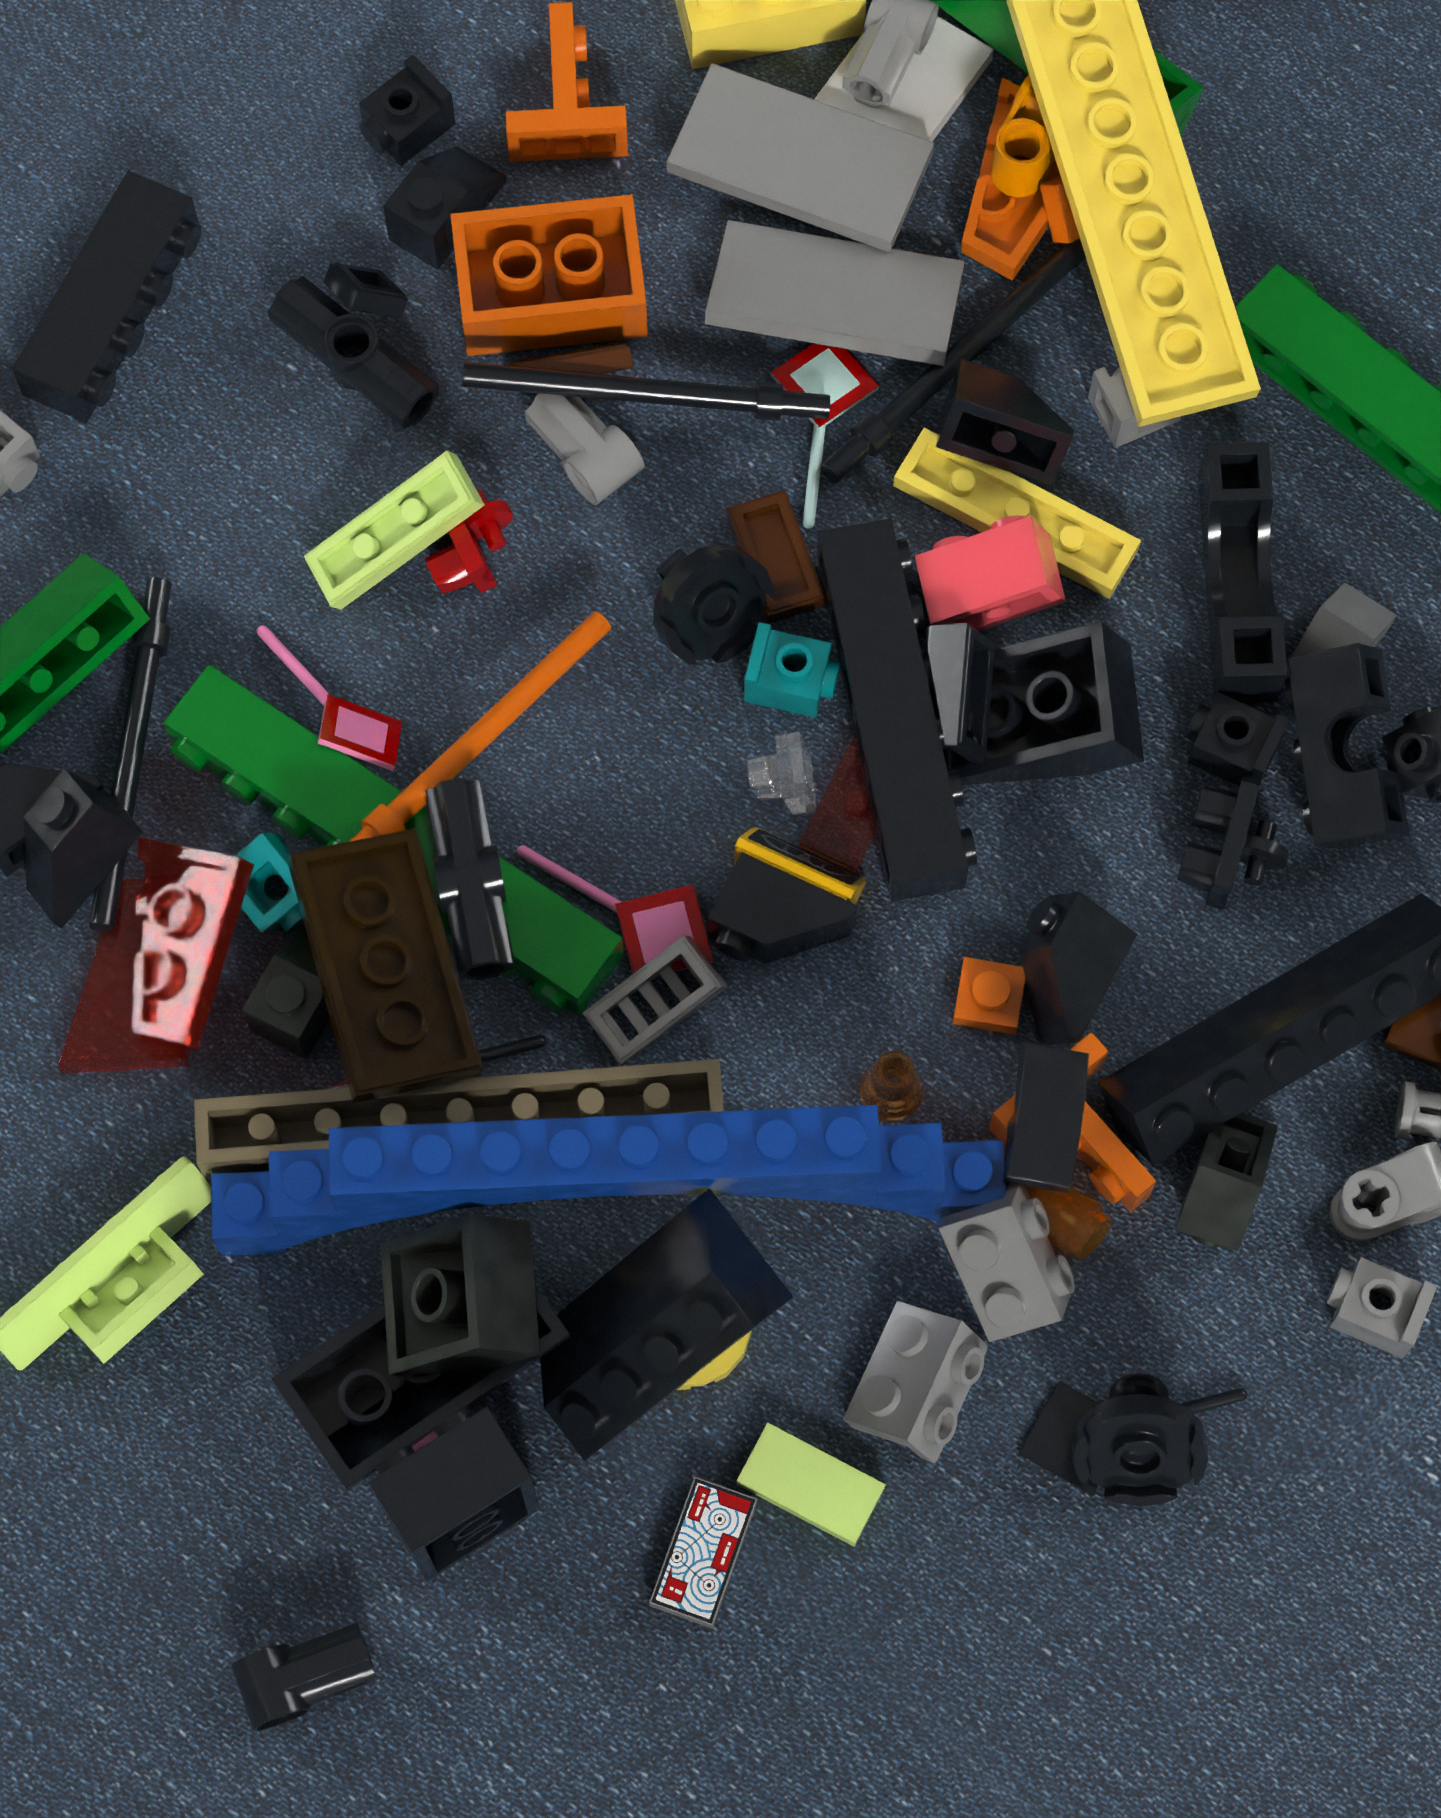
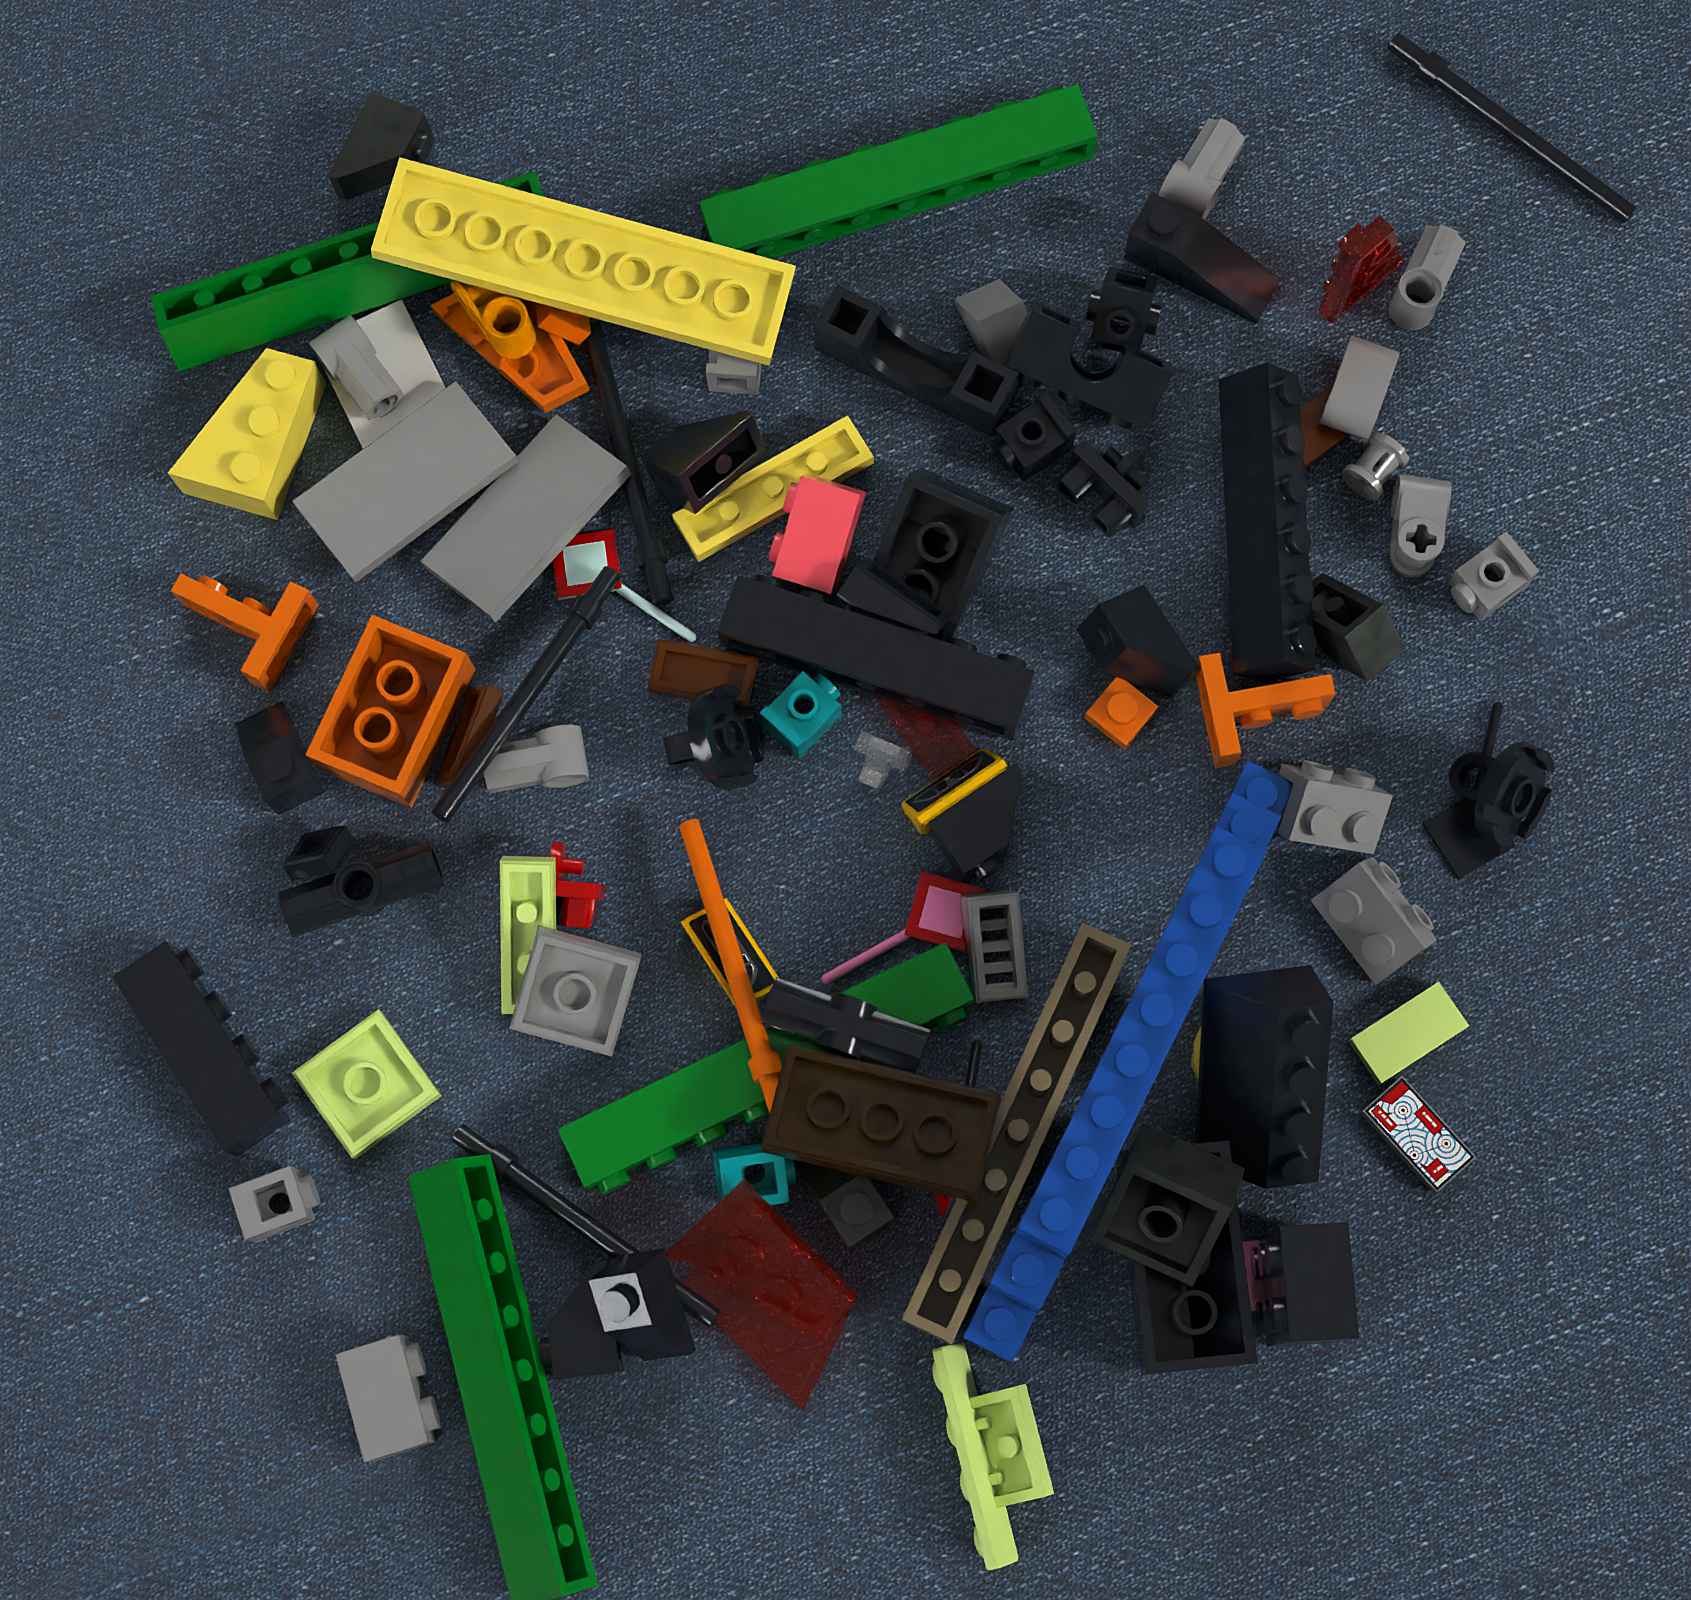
camera: 55 degrees left, 5 degrees up
black piece [231,1623,378,1731] -> none
bright pink piece [257,625,402,771] -> none
black brick [359,55,456,166] -> none
clear orange cone [859,1051,924,1121] -> none
black slope [1003,1042,1089,1193] -> none
clear orange cone [1025,1186,1113,1260] -> none
none -> yellowish green tile [292,1009,442,1159]
none -> light grey tile [509,925,641,1057]
none -> slope [681,898,779,1010]

